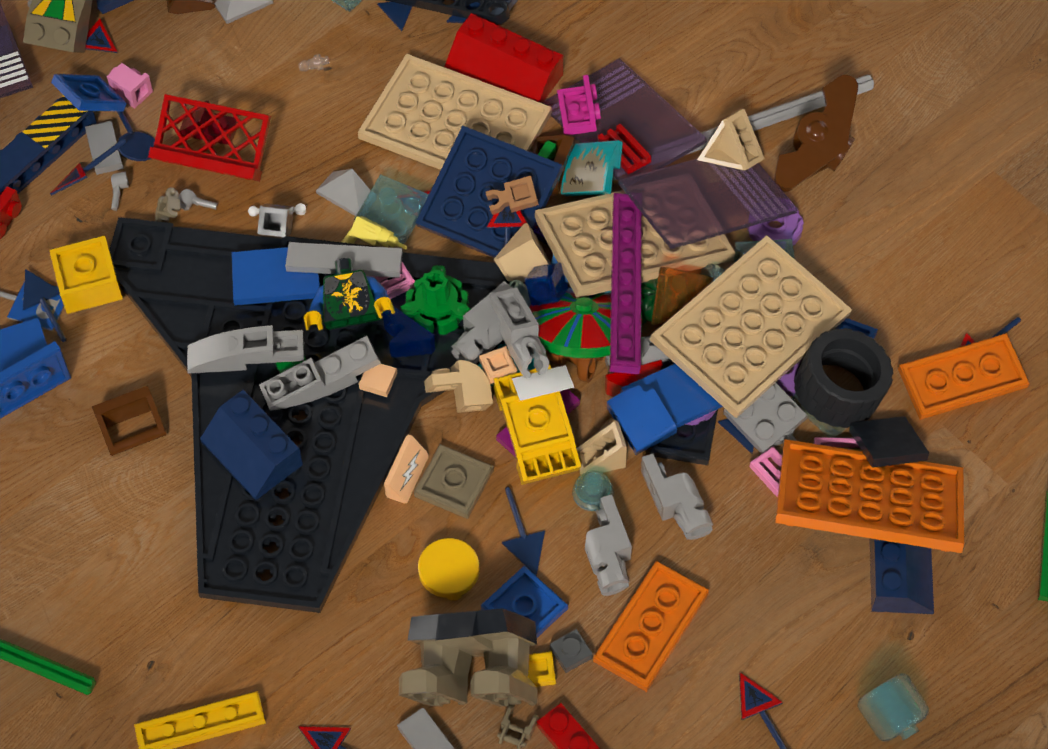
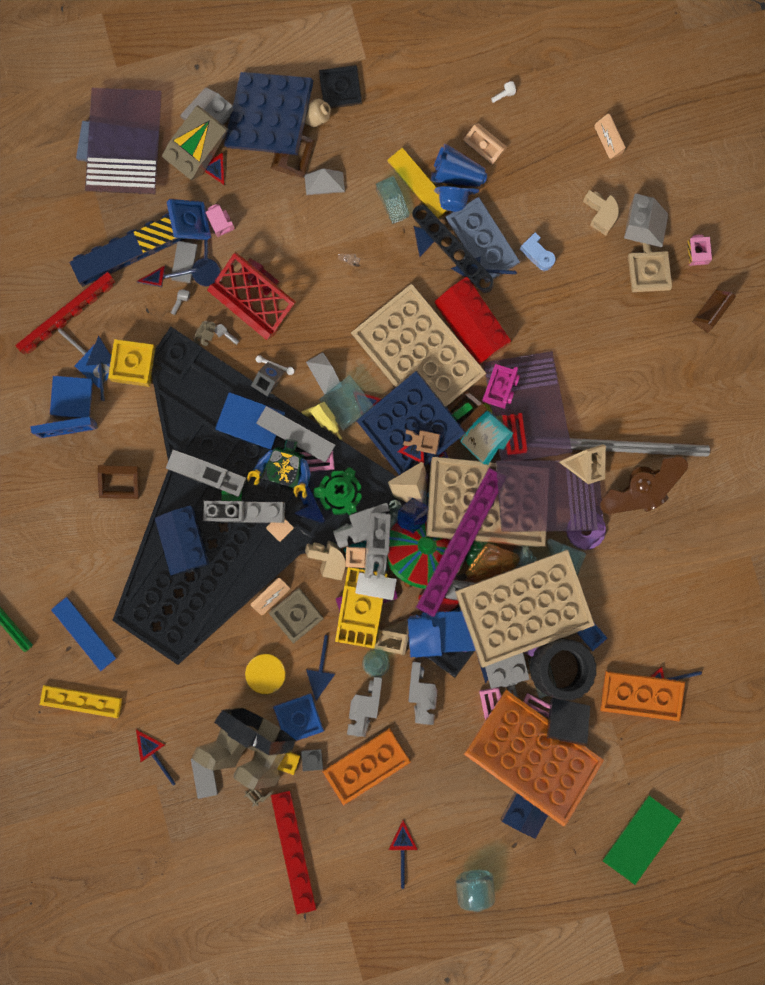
camera: 25 degrees right, 25 degrees up
none -> blue tile [51,597,117,671]

